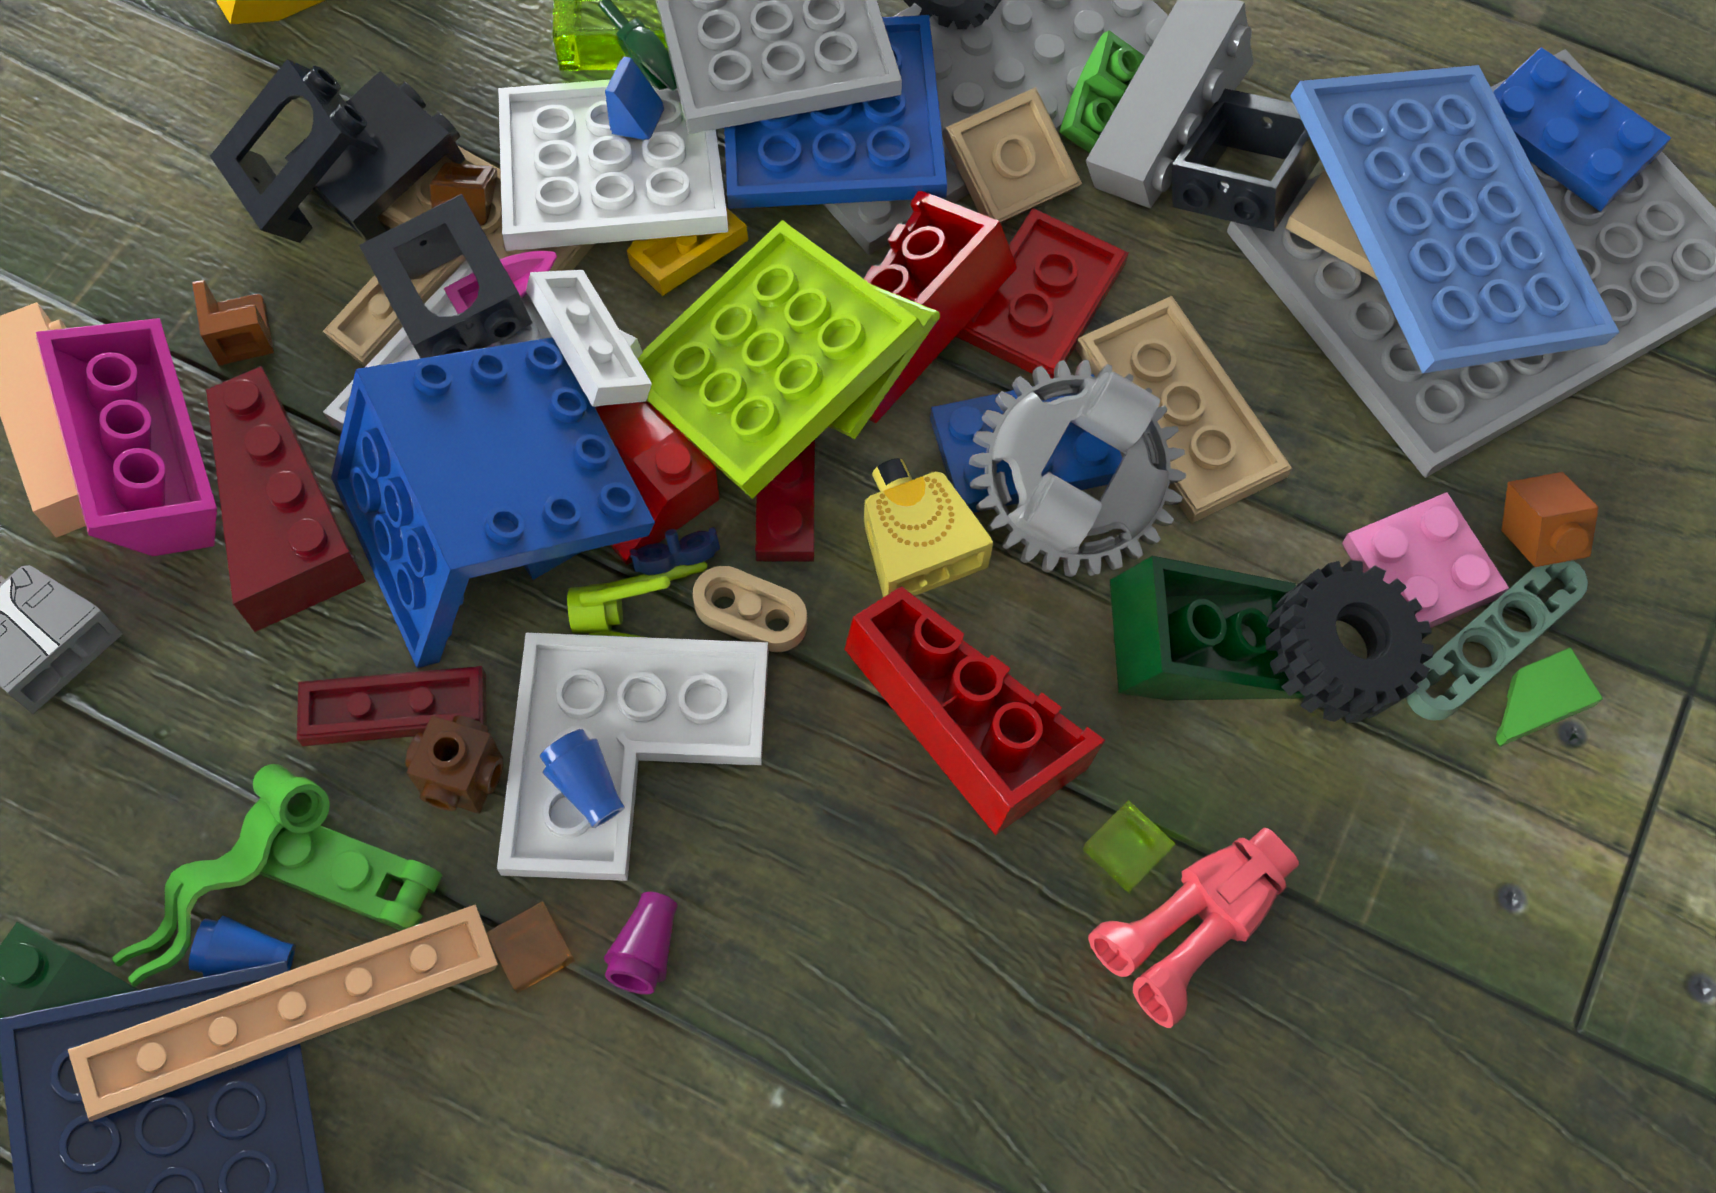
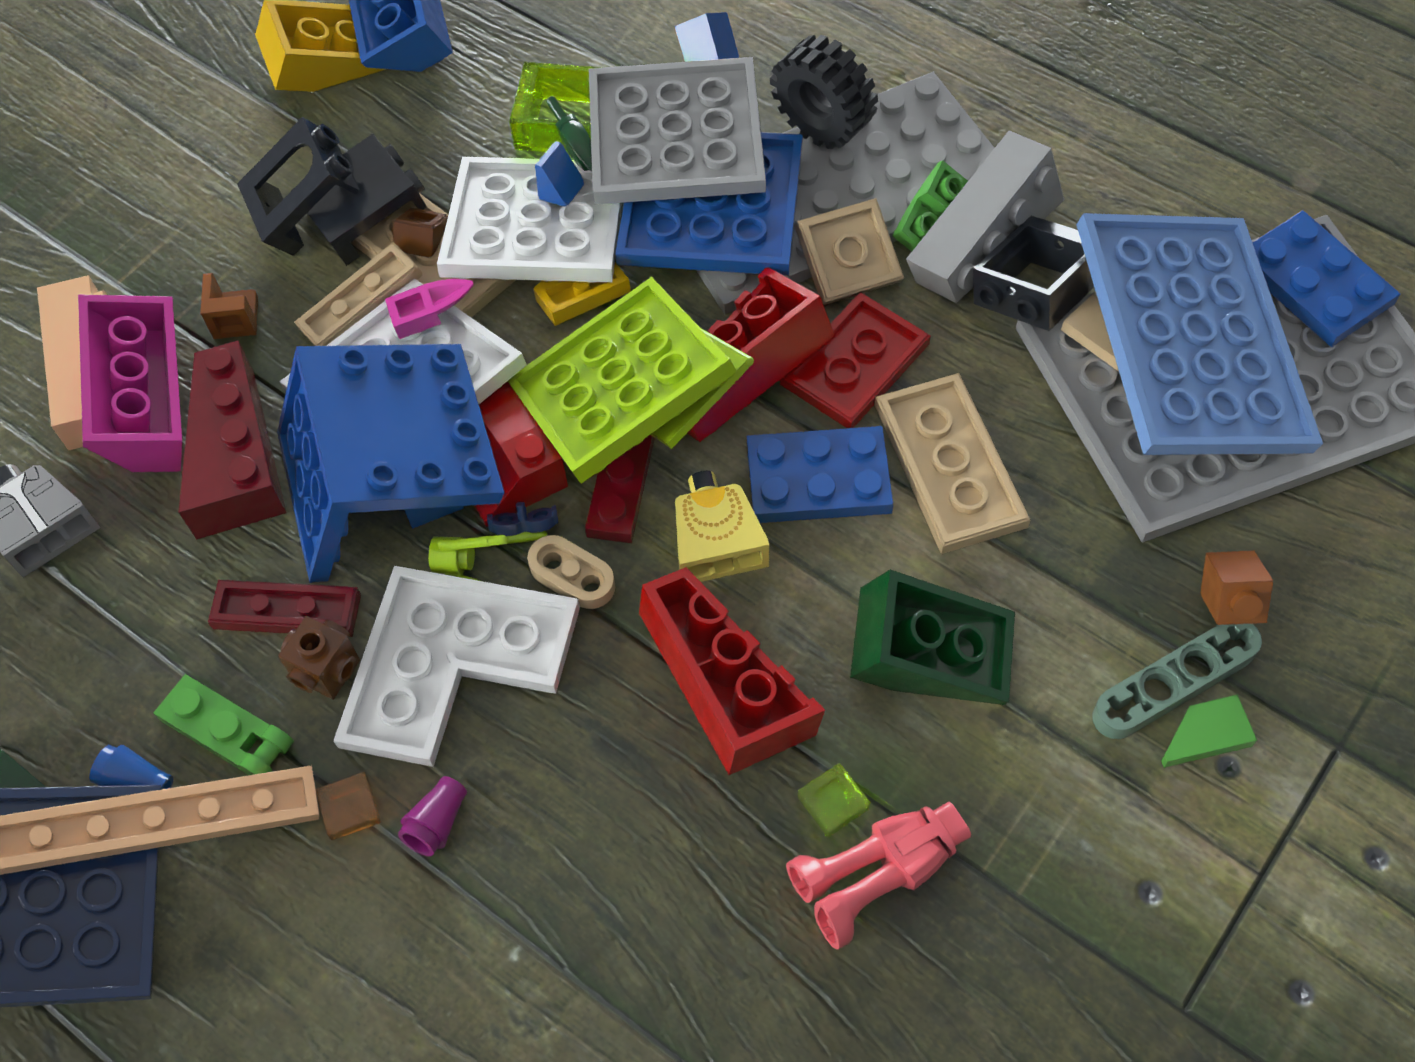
camera: 15 degrees right, 5 degrees down
bright green flag [112,764,330,987] -> none
black panel [359,194,533,358] -> none
white plate [526,270,652,406] -> none
blue cone [540,729,625,828] -> none
light grey piece [969,360,1186,577] -> none
black tyre [1265,560,1433,723] -> none
bright pink plate [1342,492,1509,628] -> none

